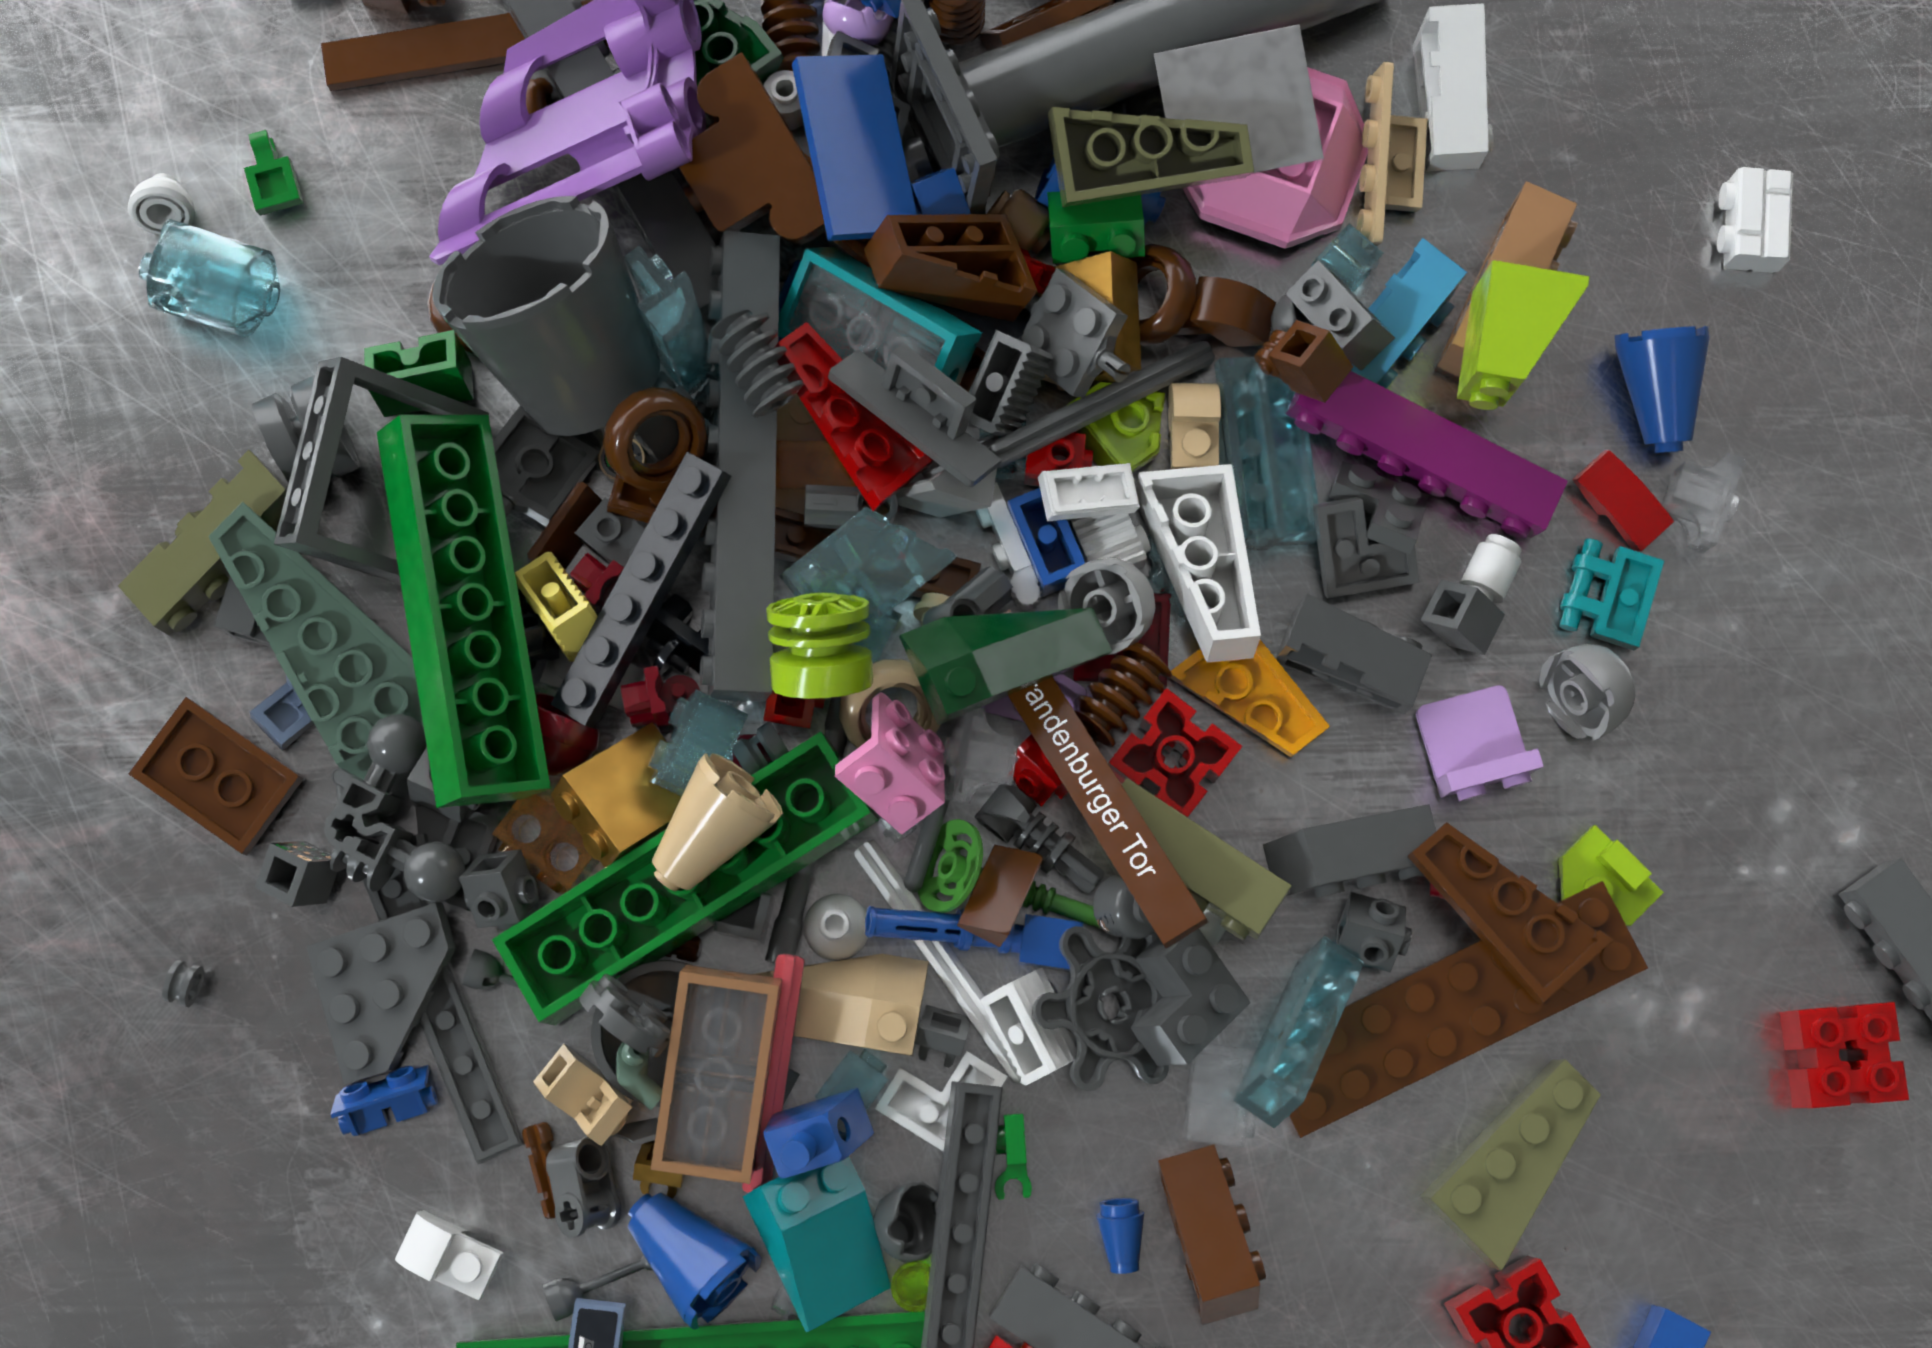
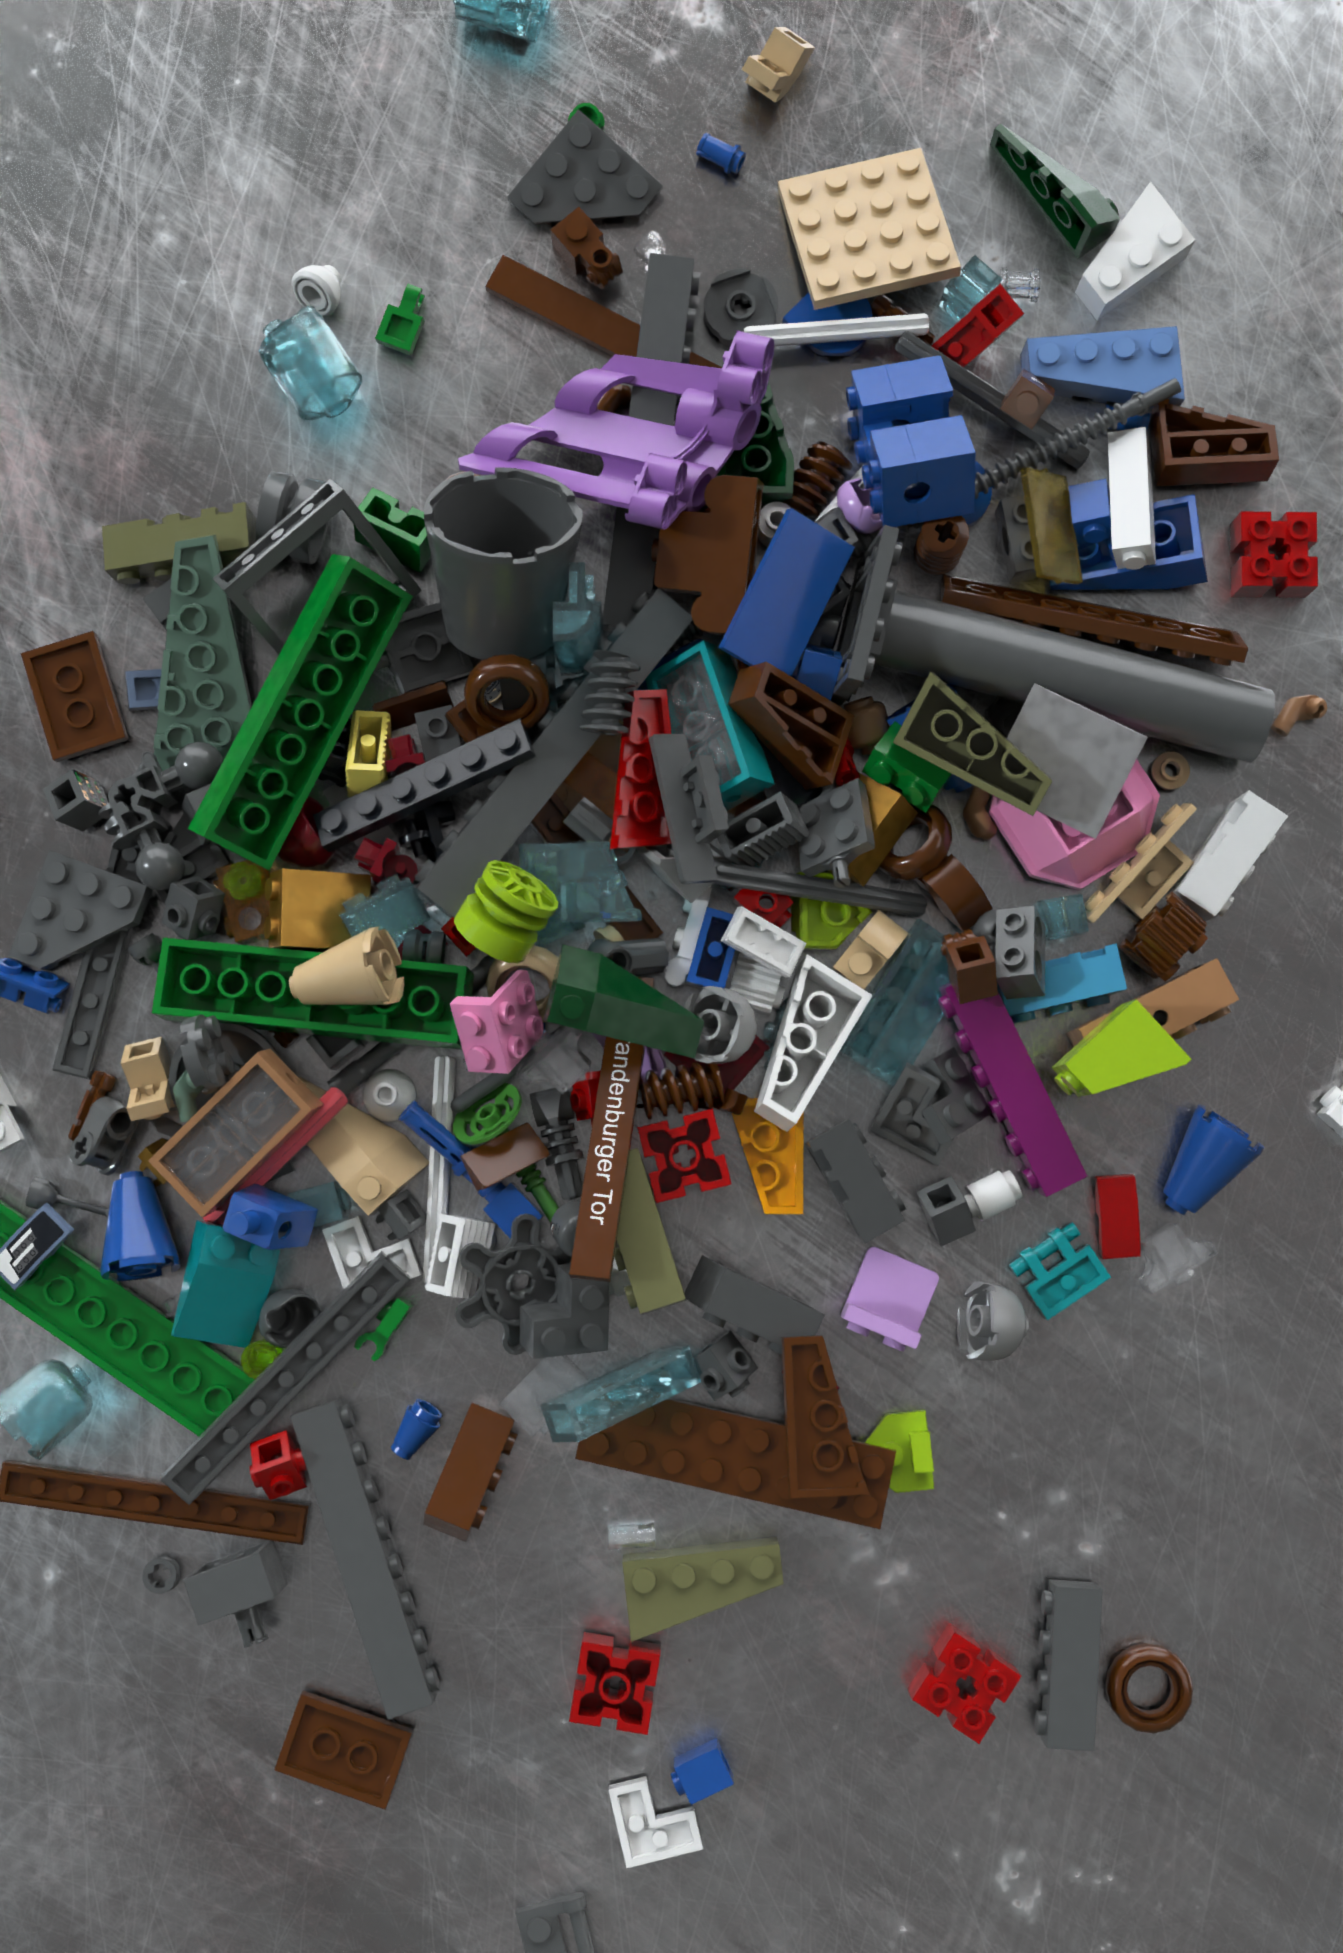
camera: 40 degrees right, 5 degrees up
none -> clear neon green plate [224,862,262,900]
none -> clear pin [607,1521,655,1553]
none -> reddish brown hand [698,1088,748,1115]
none -> medium nougat arm [963,785,997,840]
none -> reddish brown brick [1119,892,1208,982]
none -> tan plate [1151,752,1190,790]

